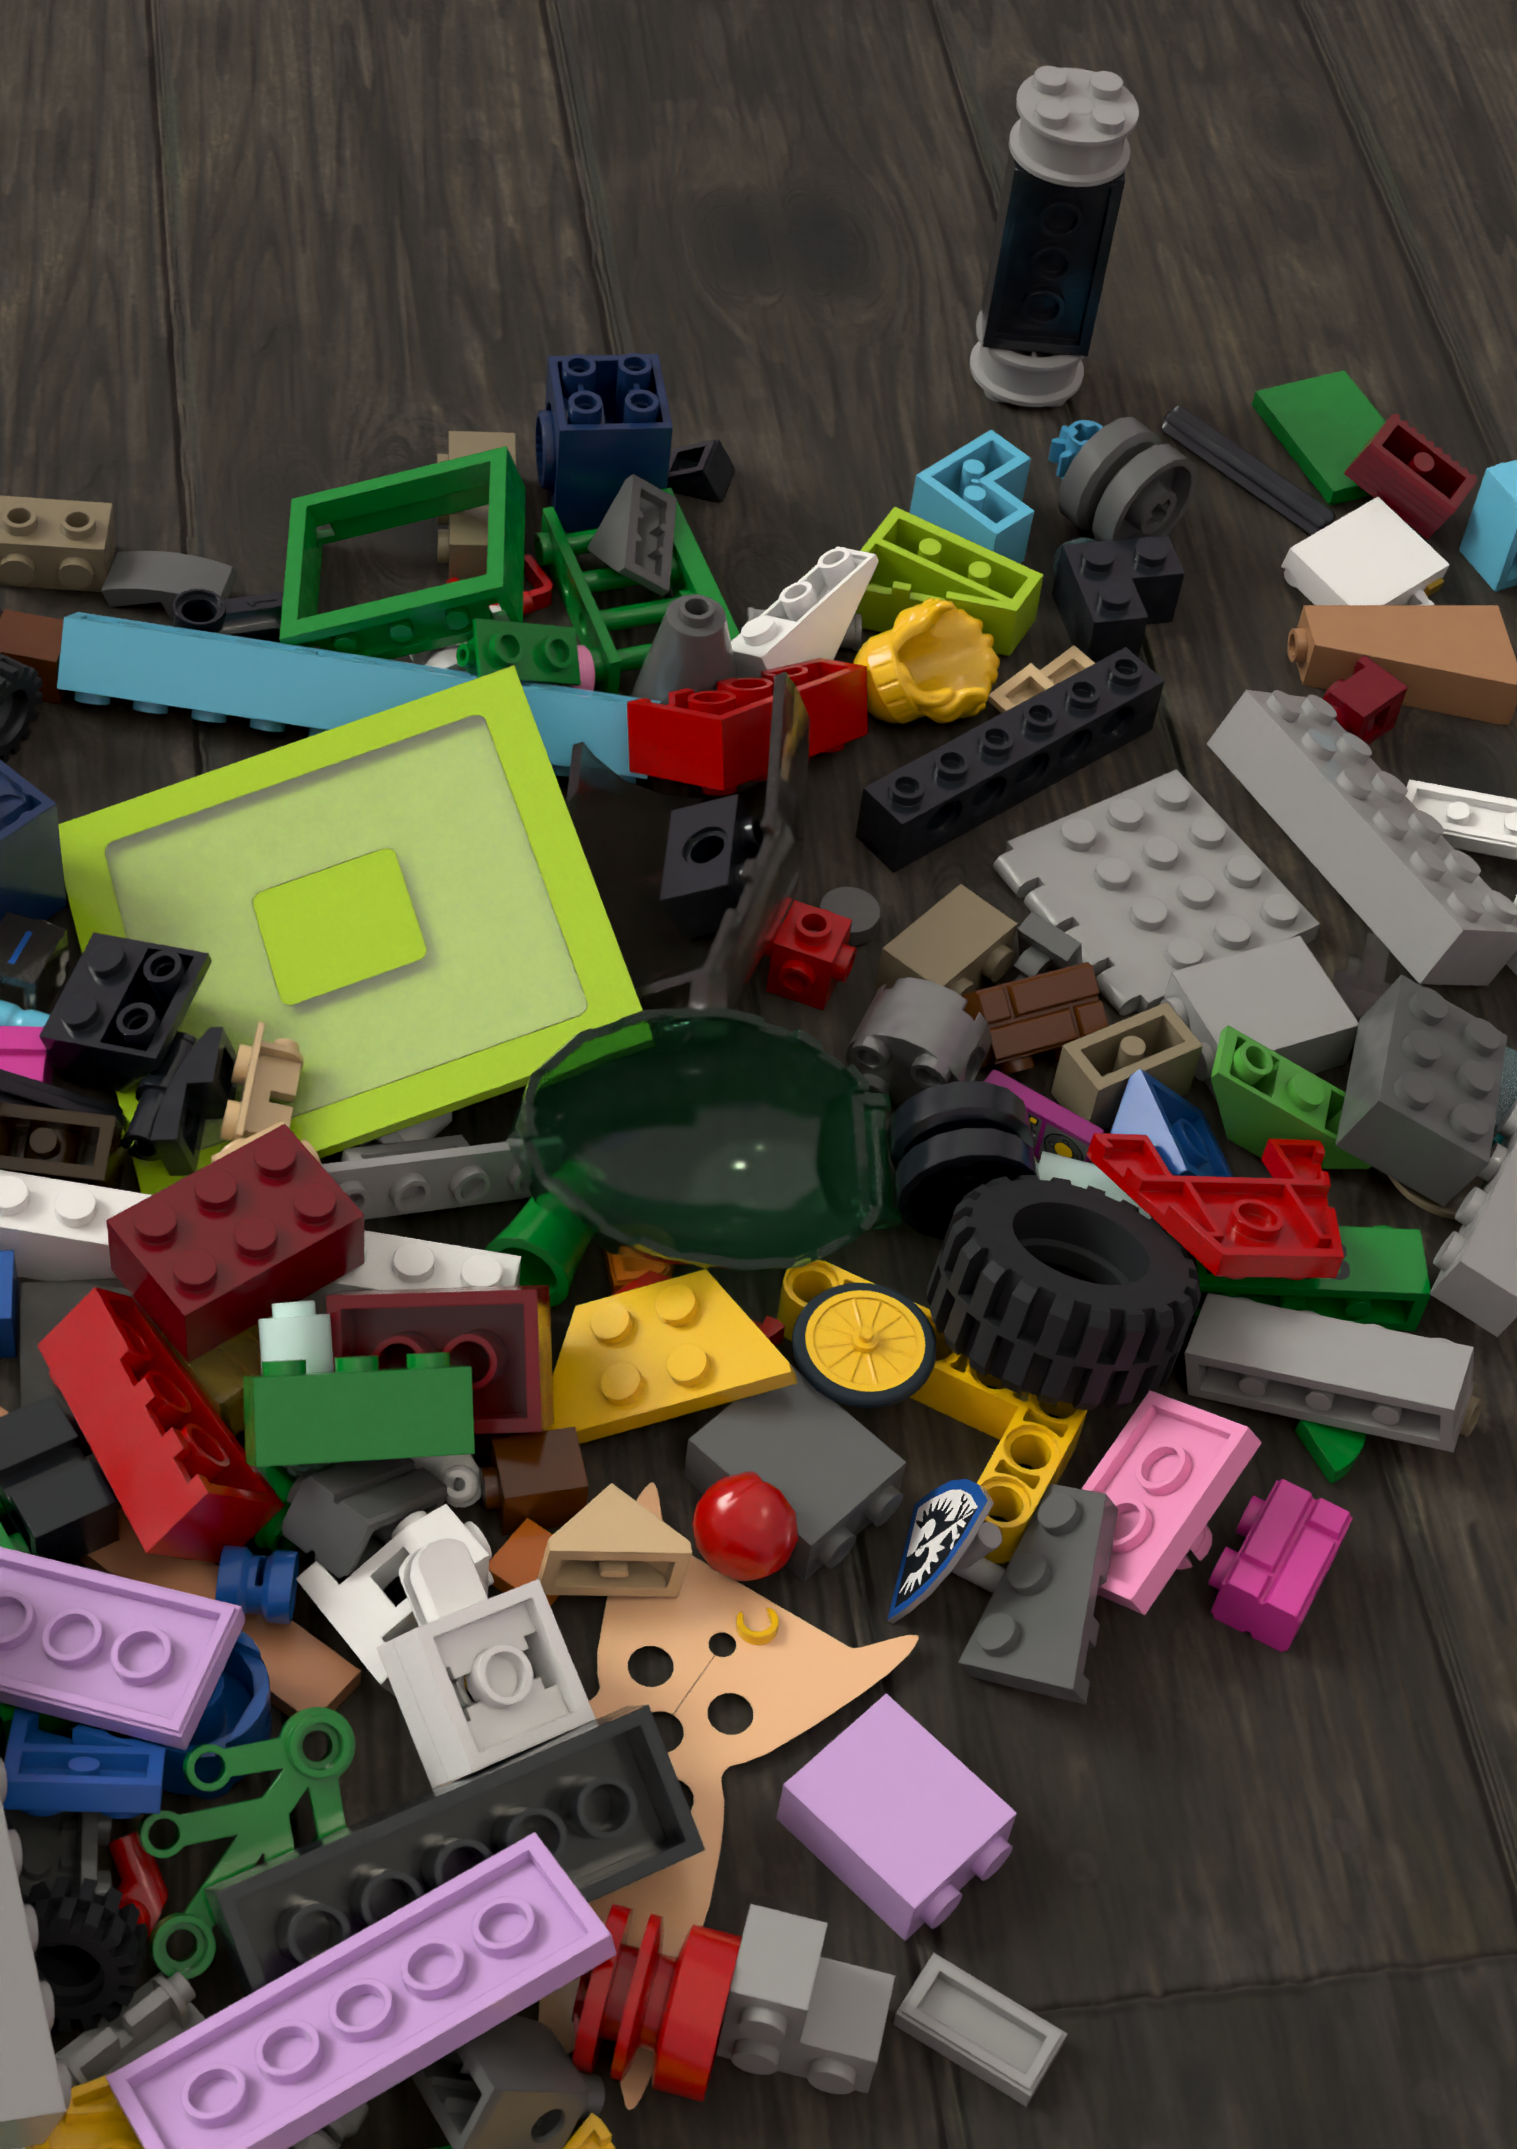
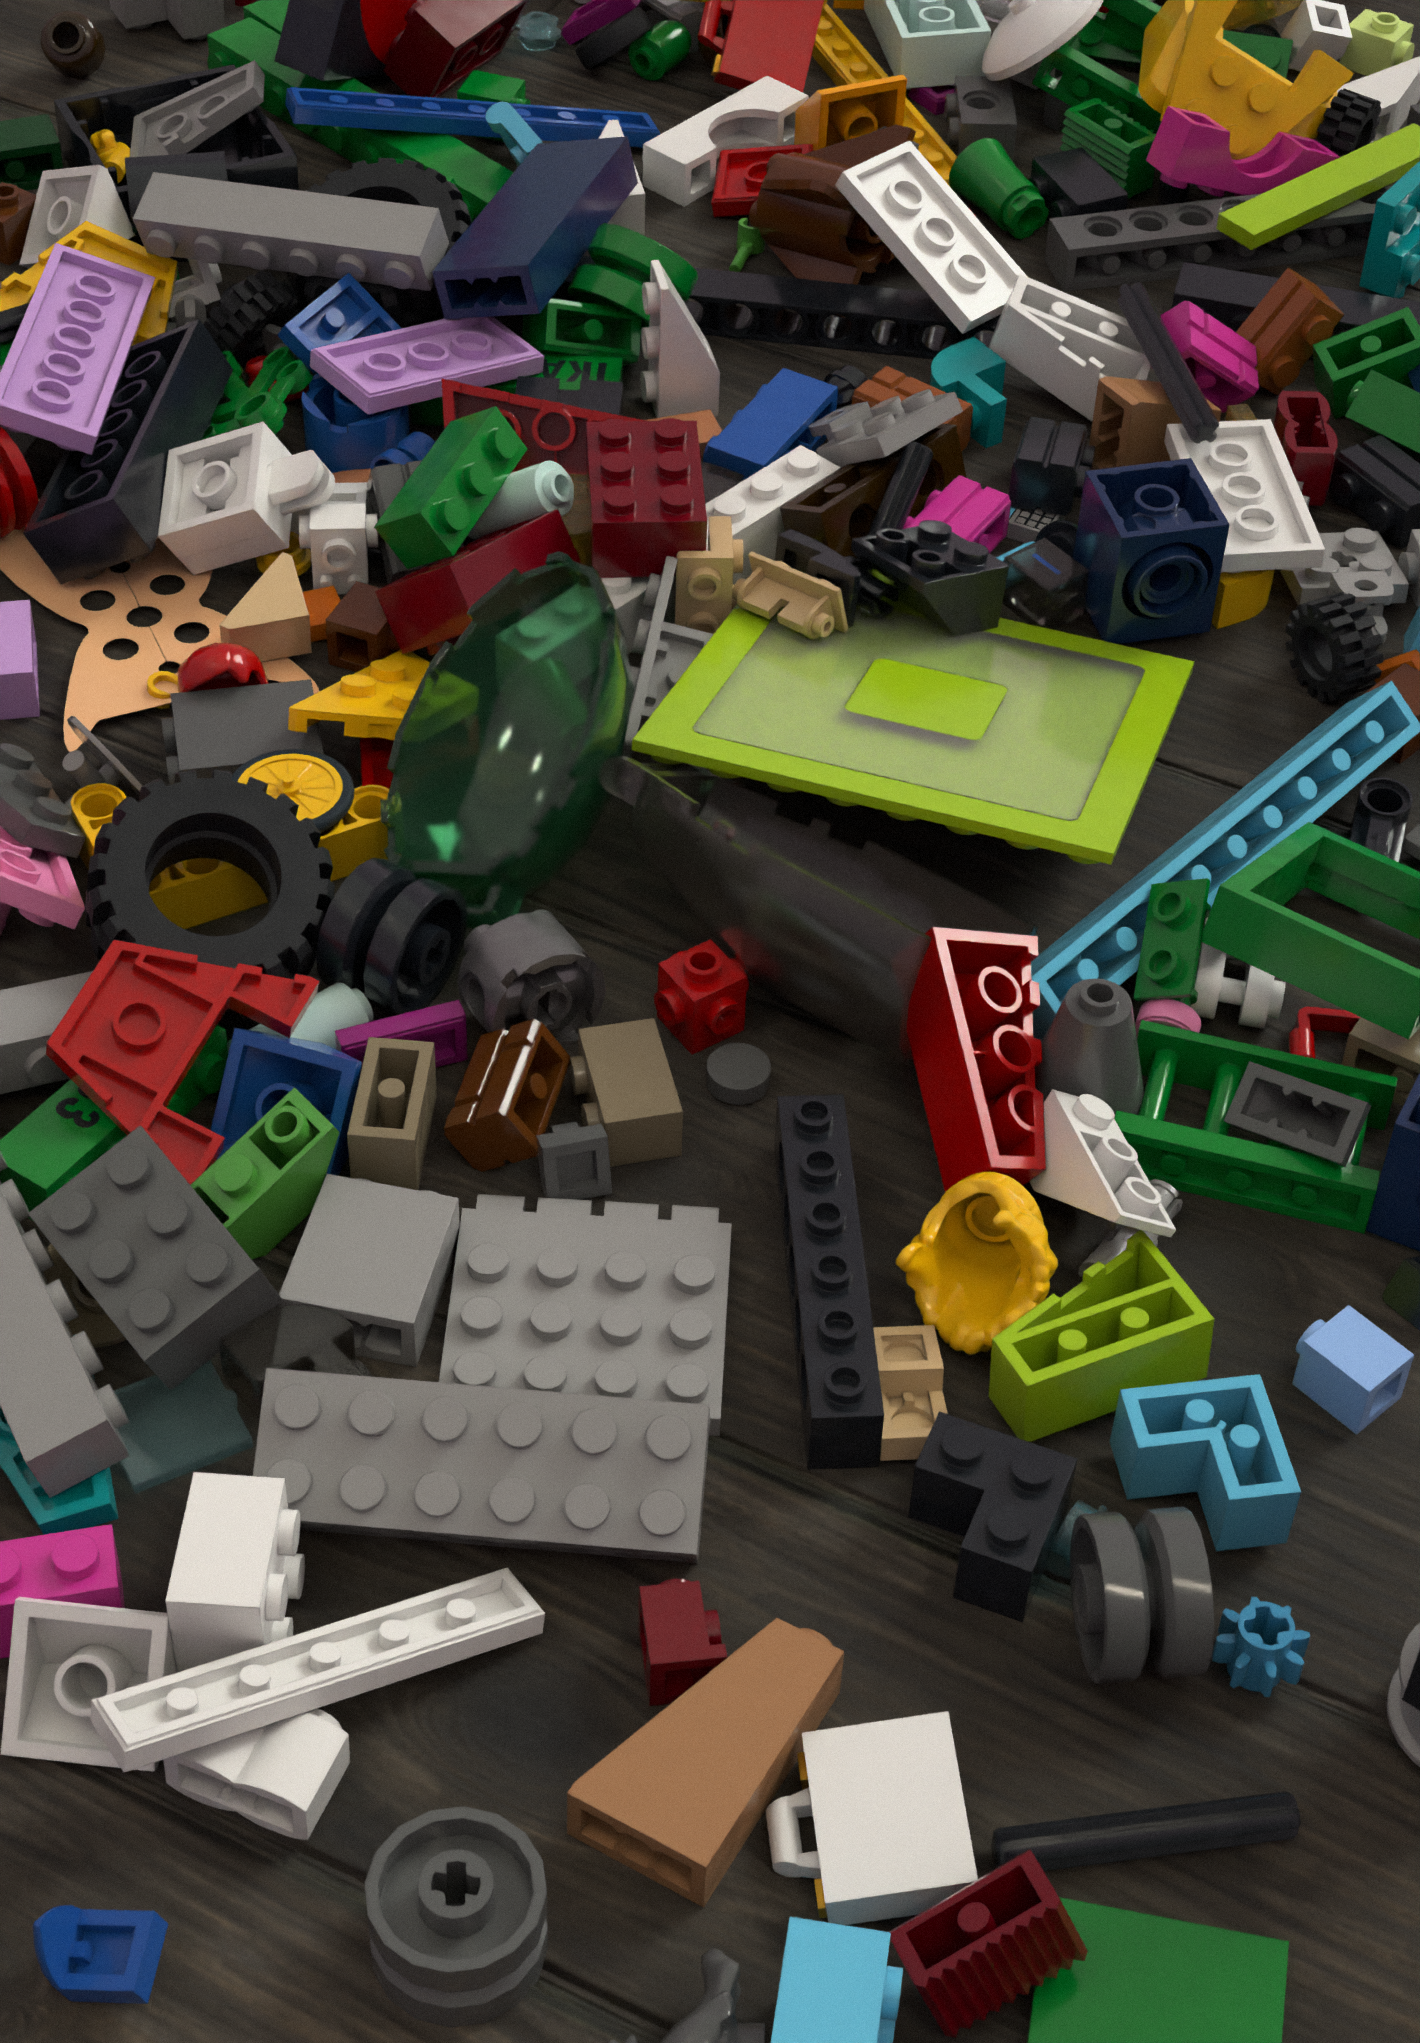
camera: 130 degrees right, 5 degrees down
none -> light blue brick [1292,1305,1414,1435]

